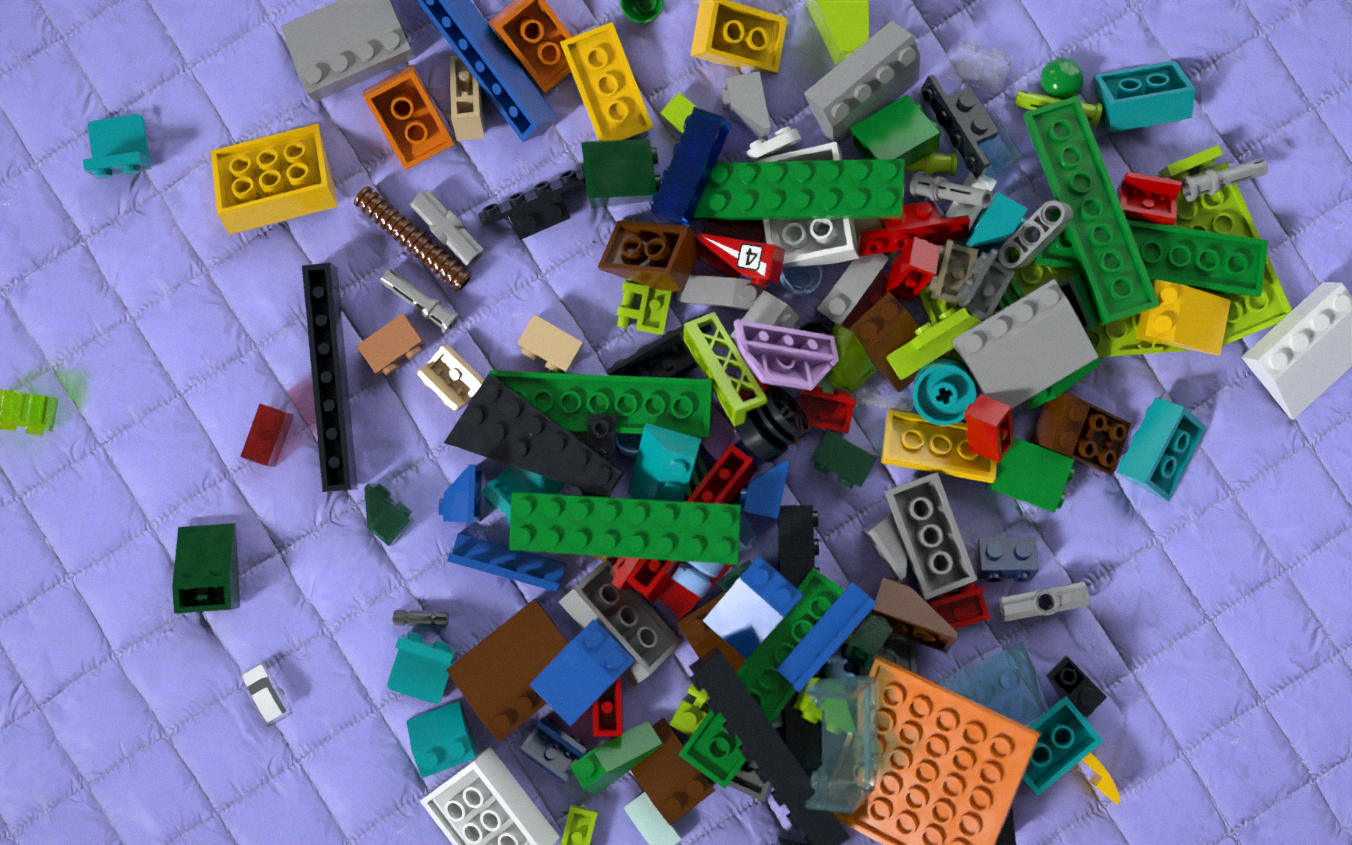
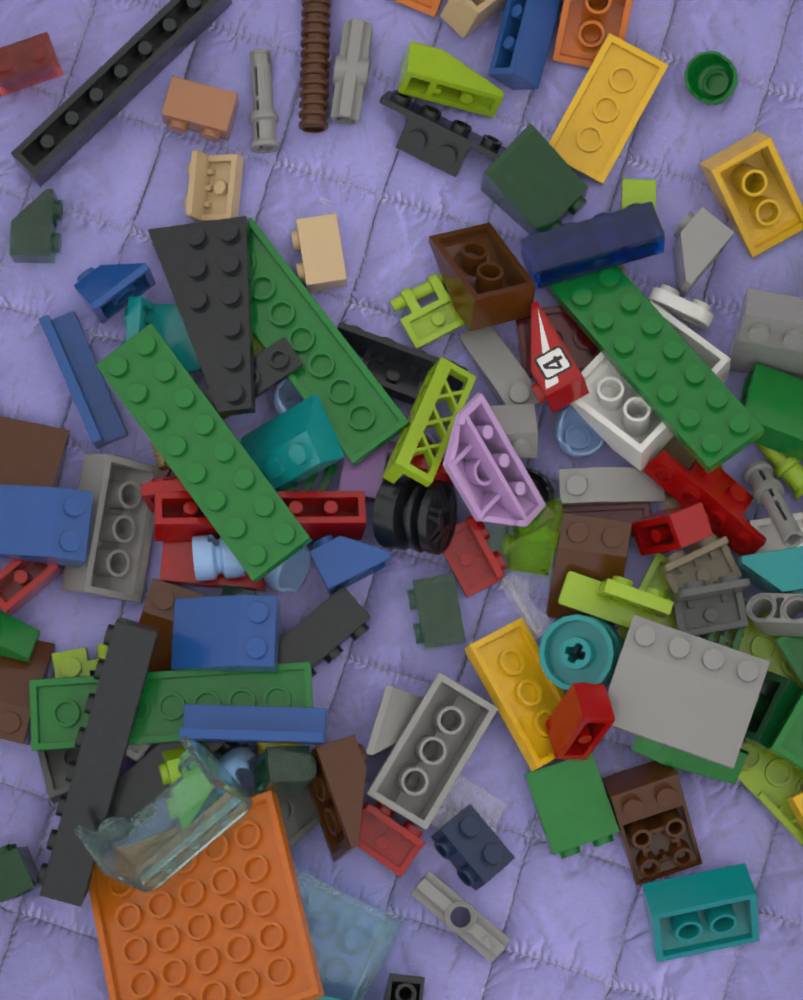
camera: 45 degrees right, 5 degrees down
none -> lime slope [397,41,504,118]

